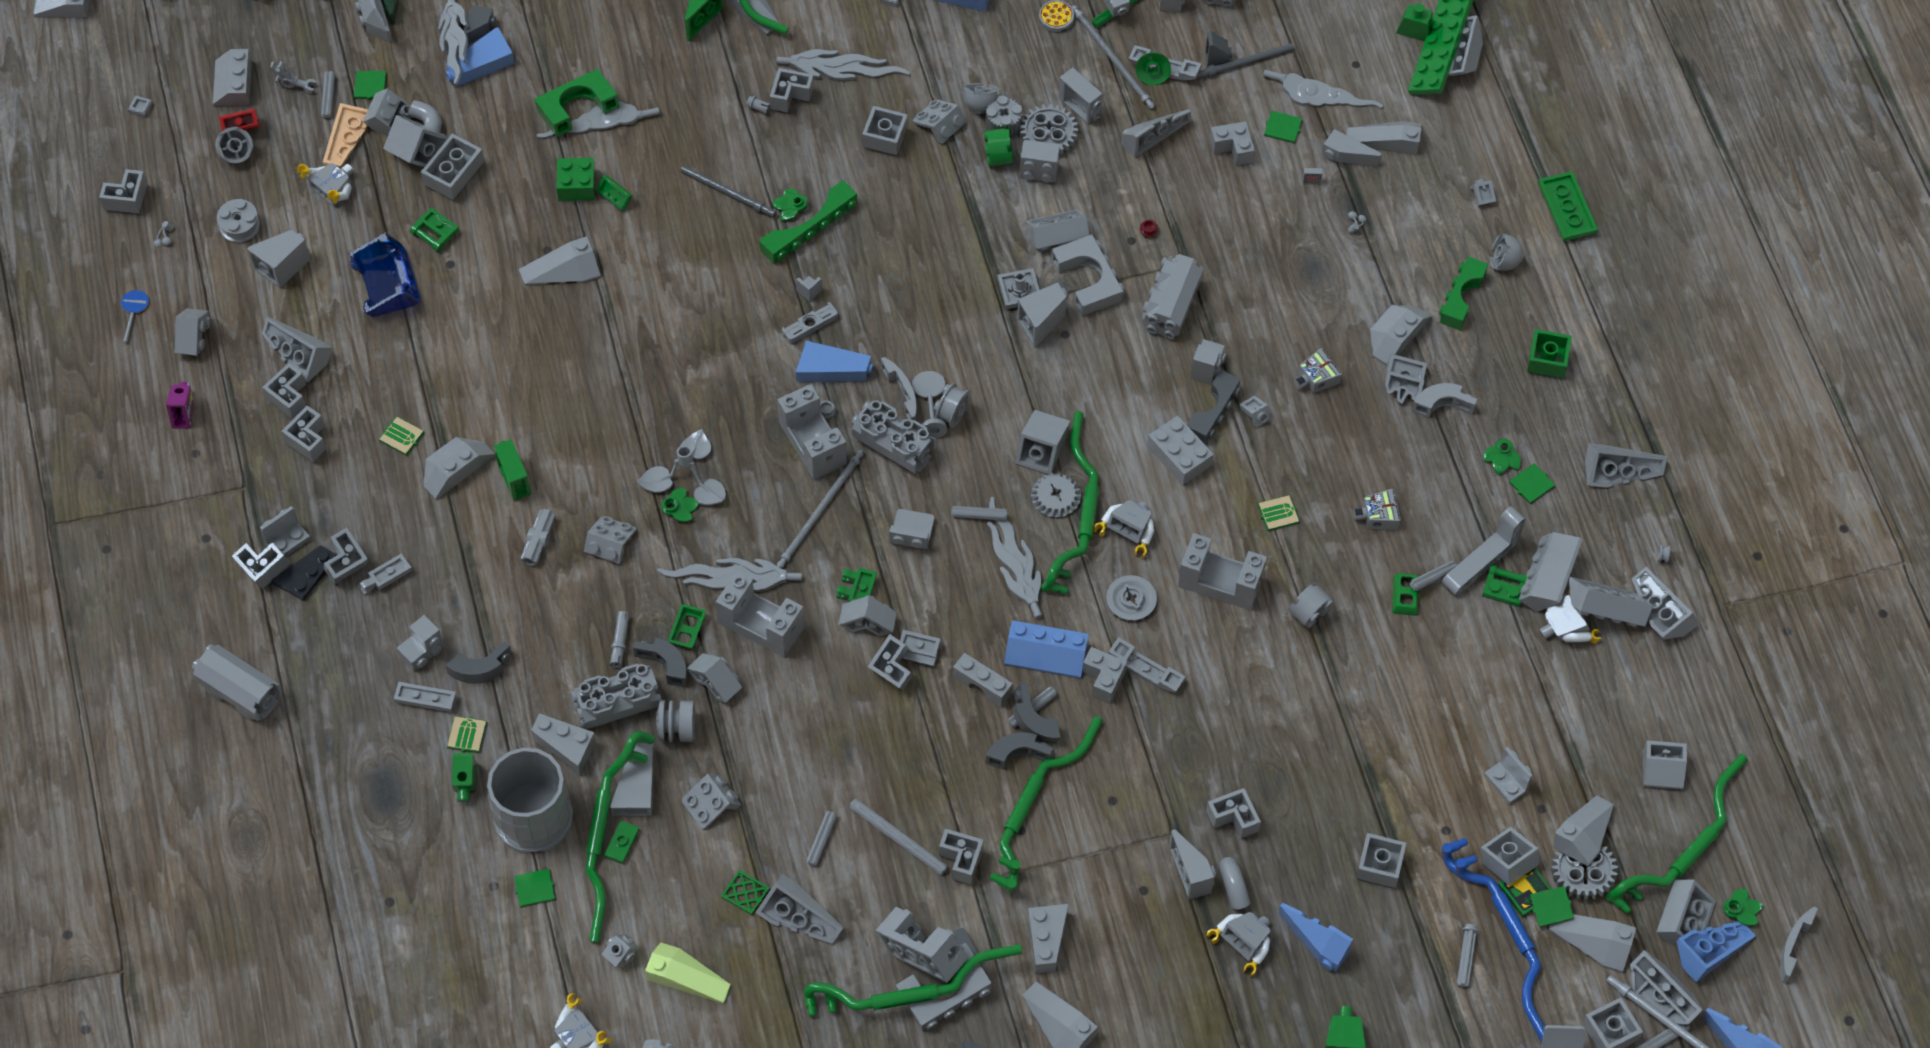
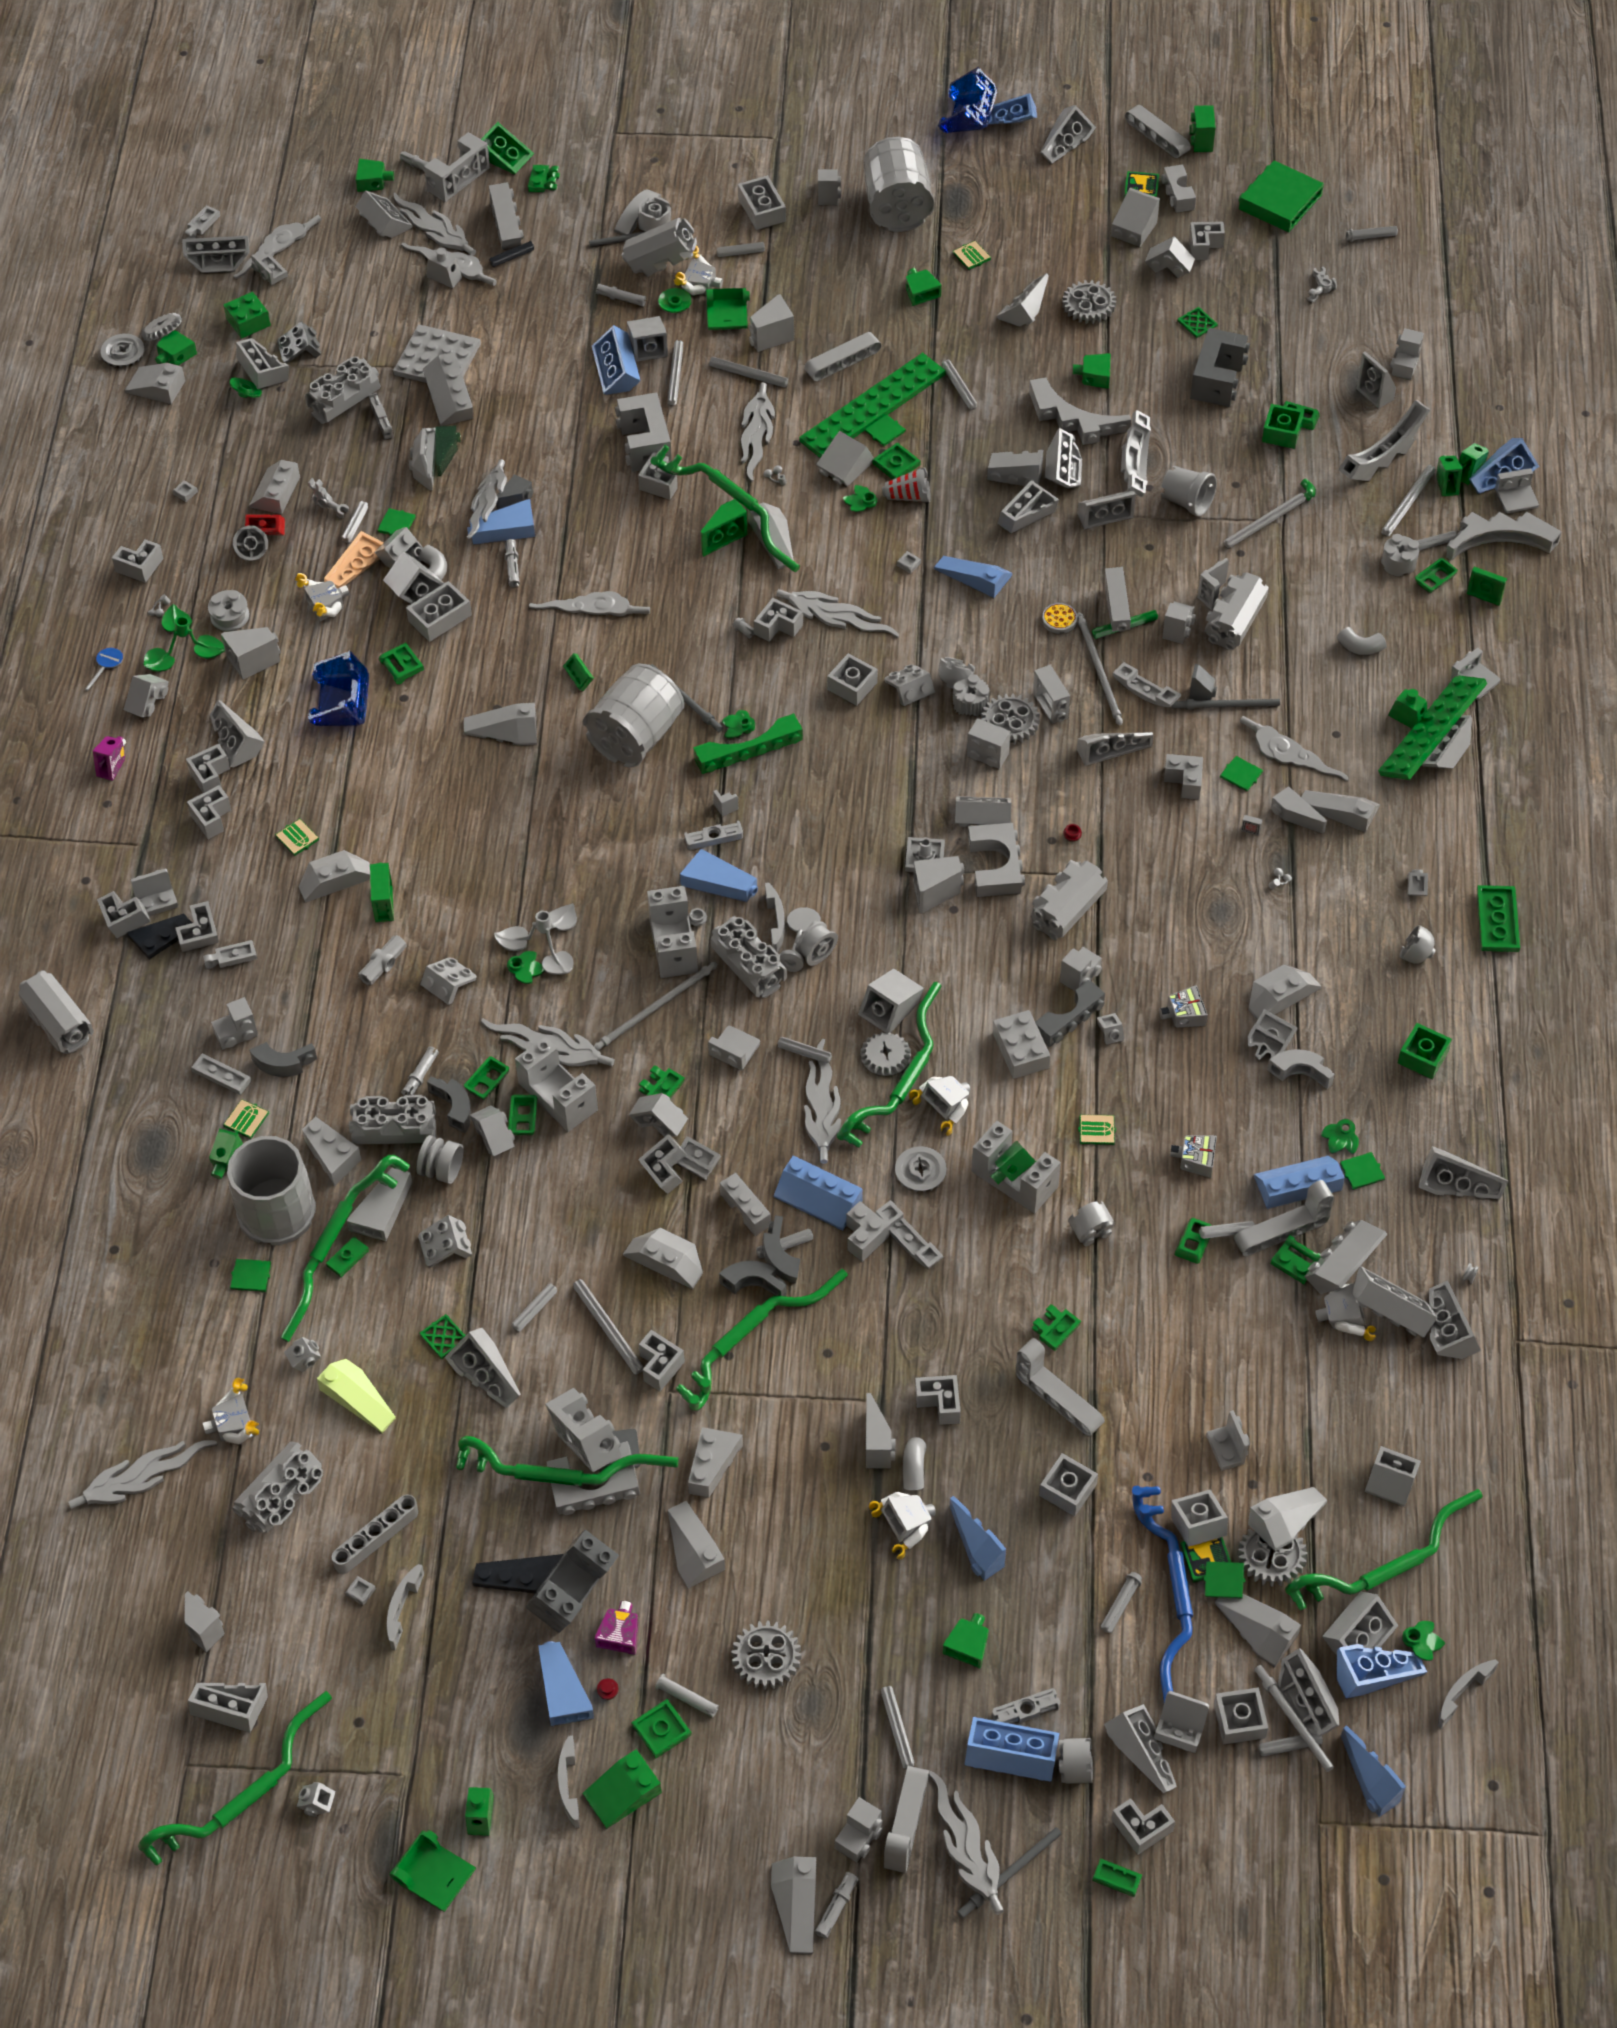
camera: 20 degrees right, 5 degrees down
green arch [534,68,620,137] -> none
green brick [556,157,595,201] -> none
green brick [984,128,1014,167] -> none
green dish [1135,52,1171,85] -> none
green arch [1438,256,1489,331] -> none
none -> green plant [143,604,225,672]
none -> light grey pin [505,539,520,587]
none -> green piece [508,1095,537,1136]
none -> light grey piece [582,663,684,768]
none -> light grey wedge [623,1228,703,1289]
none -> green torso [990,1140,1036,1185]
none -> light grey beam [1016,1338,1105,1436]
none -> green plate [1032,1304,1081,1351]
none -> medium blue slope [1254,1156,1345,1209]

